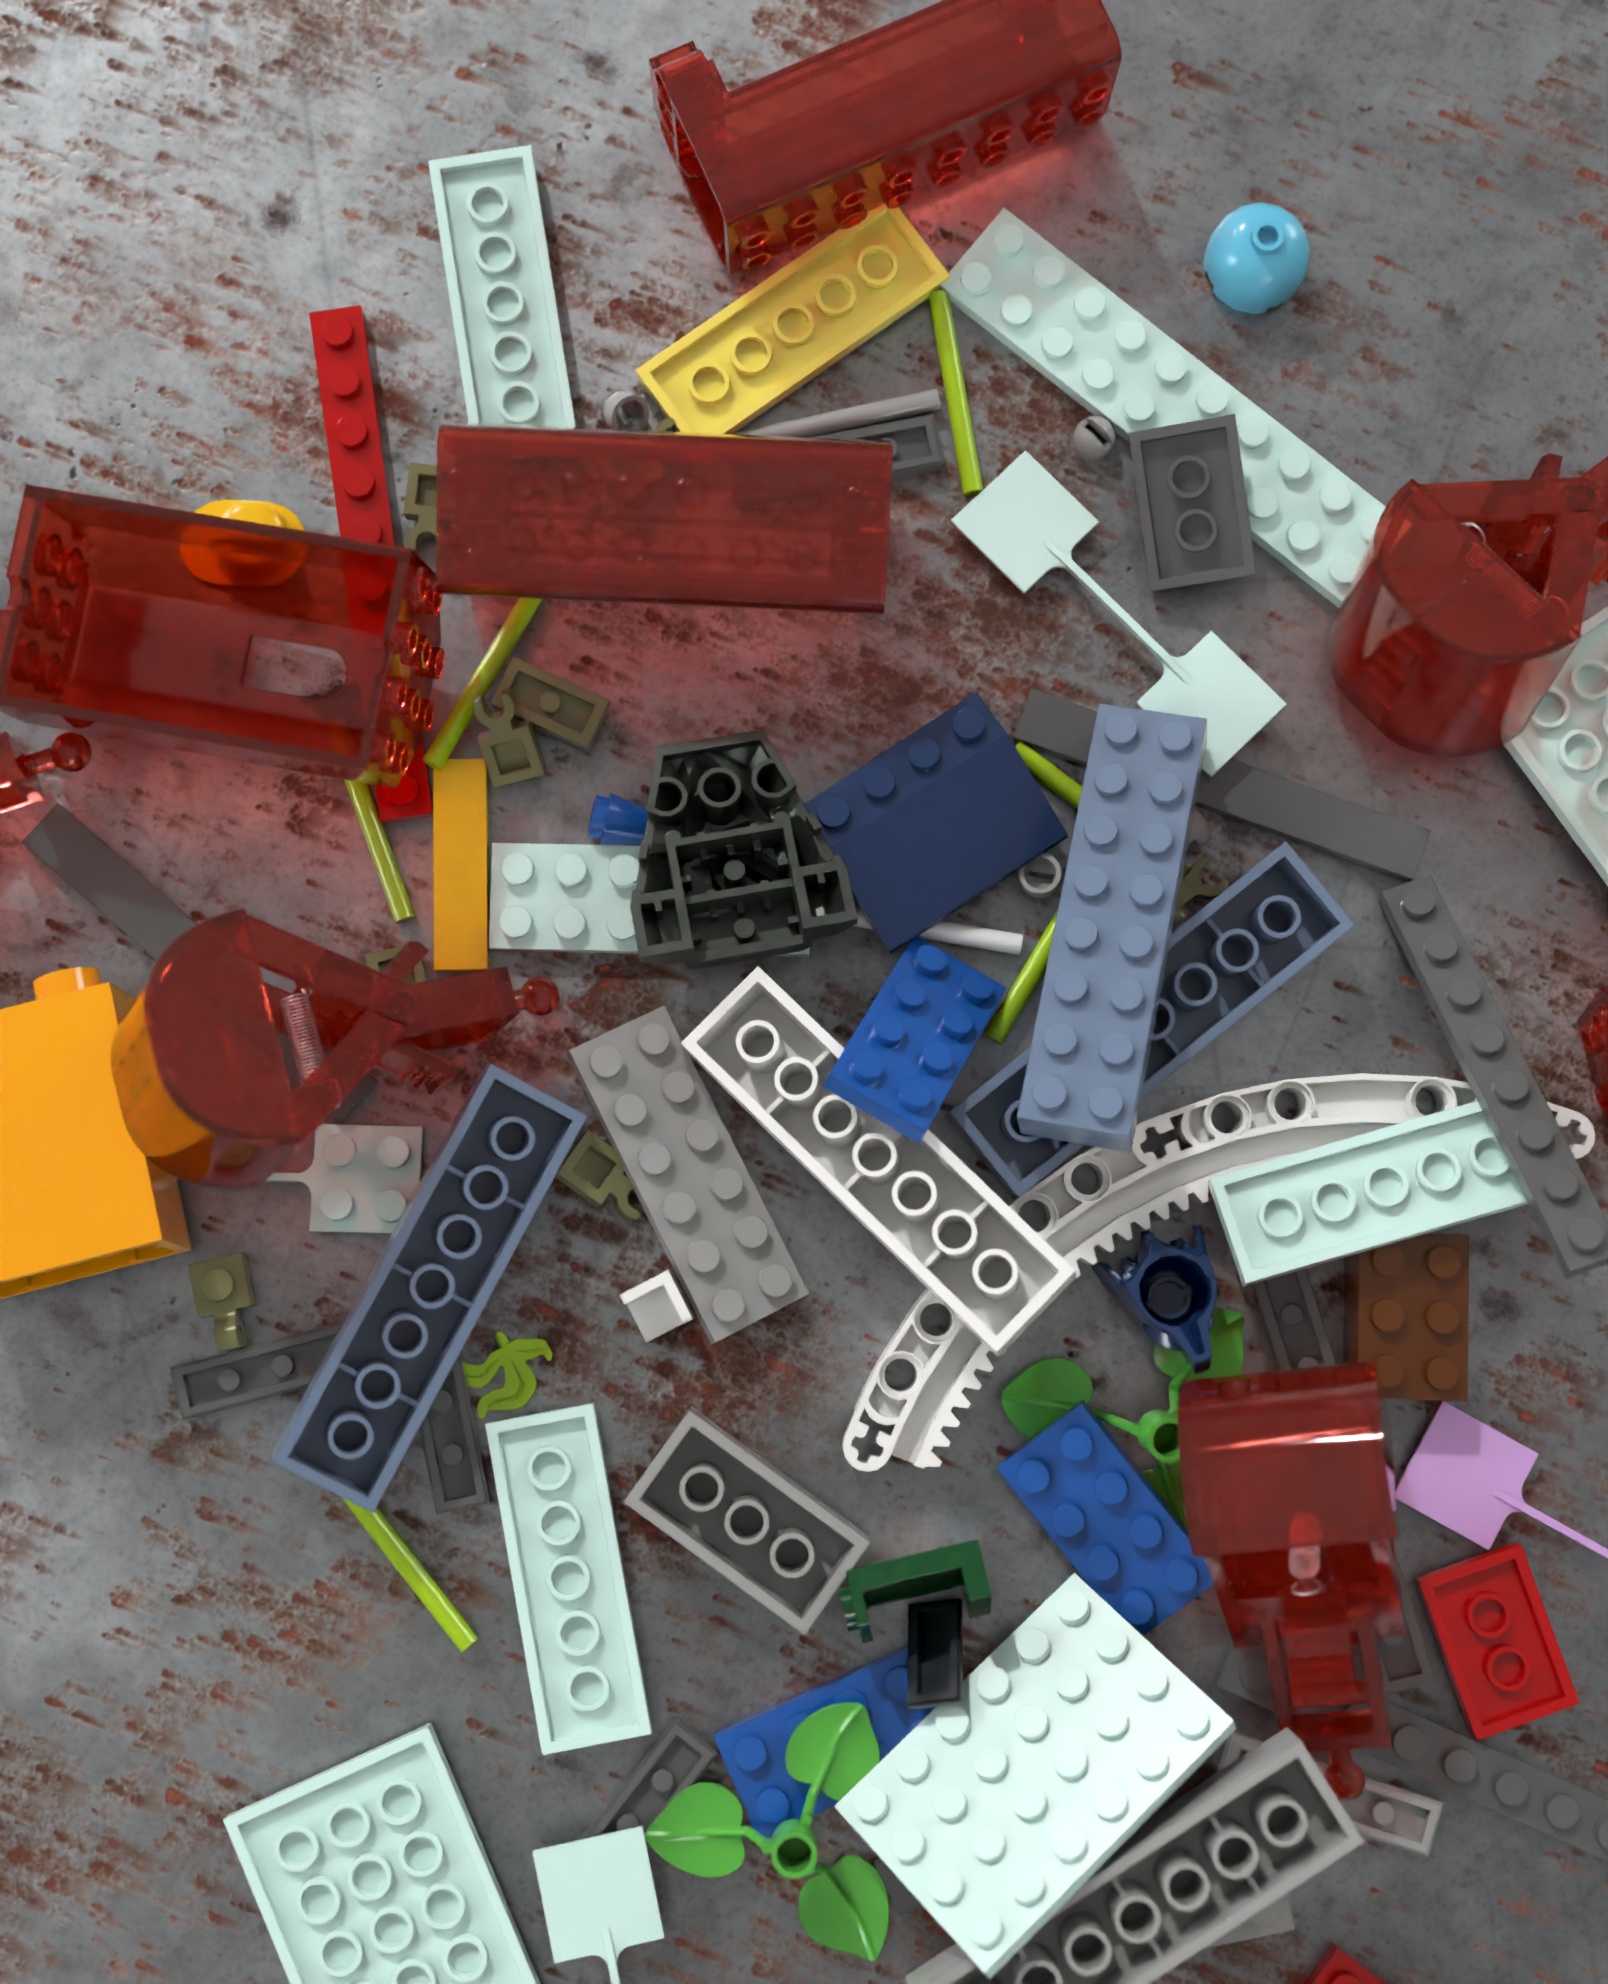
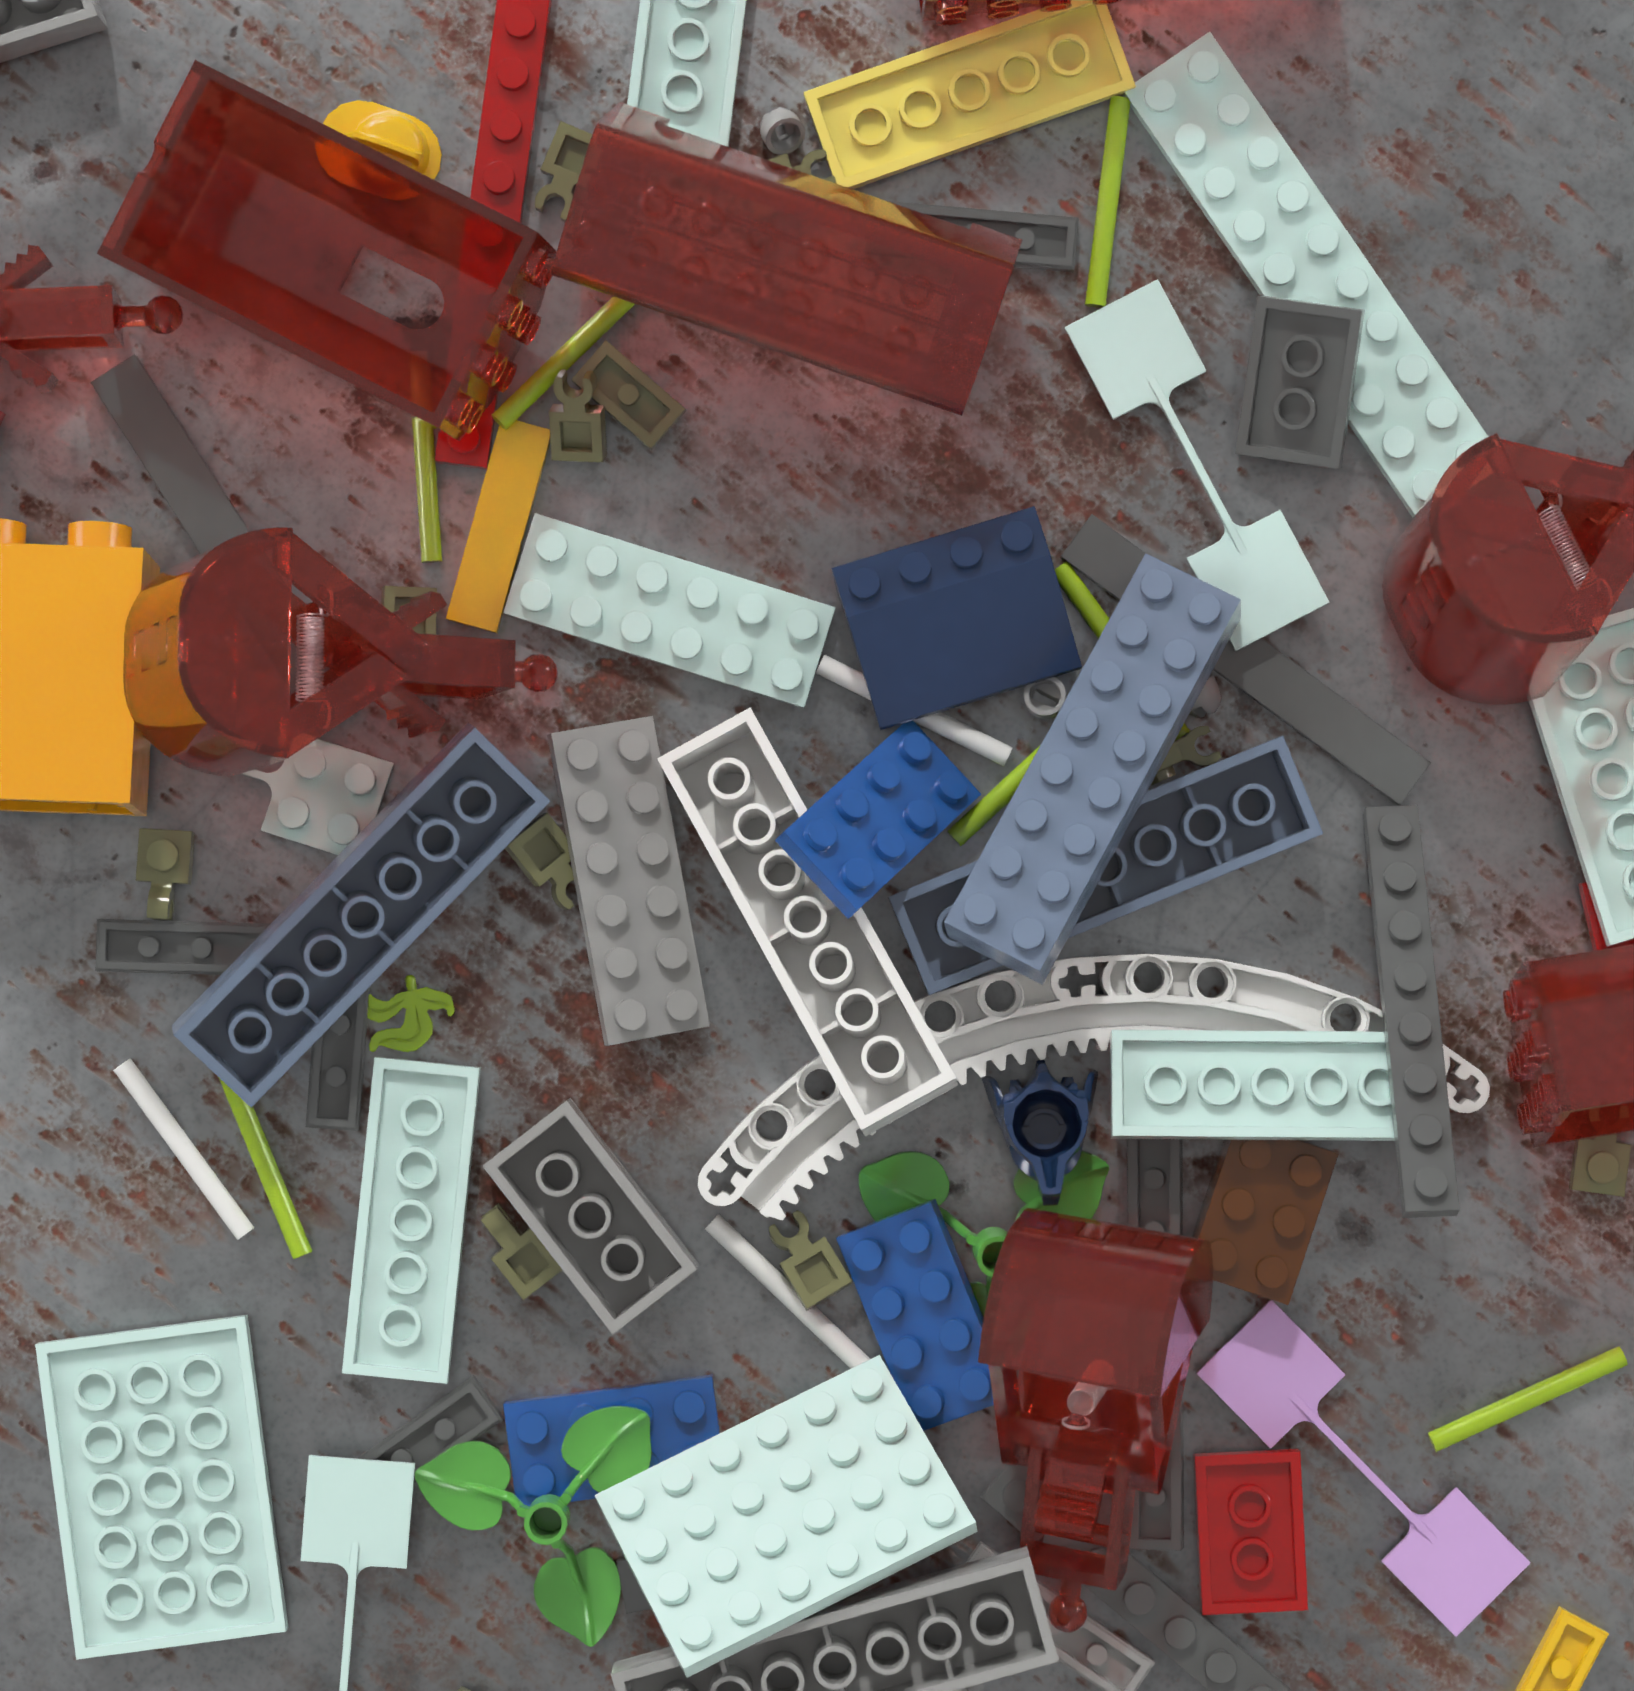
camera: 20 degrees right, 5 degrees up
blue cone [587,792,647,845] -> none
white panel [620,1269,695,1343] -> none
pearl dark grey wedge [630,729,858,969] -> none
light grey bar [733,389,941,452] -> none
dark green panel [838,1539,992,1643] -> none
black tile [907,1598,963,1710] -> none
light grey hinge [1072,416,1115,462] -> none
medium azure cylinder [1203,202,1311,314] -> none
none -> white bar [113,1058,254,1240]
none -> olive plate [481,1203,562,1300]
none -> white bar [705,1214,870,1369]
none -> olive plate [769,1210,852,1311]

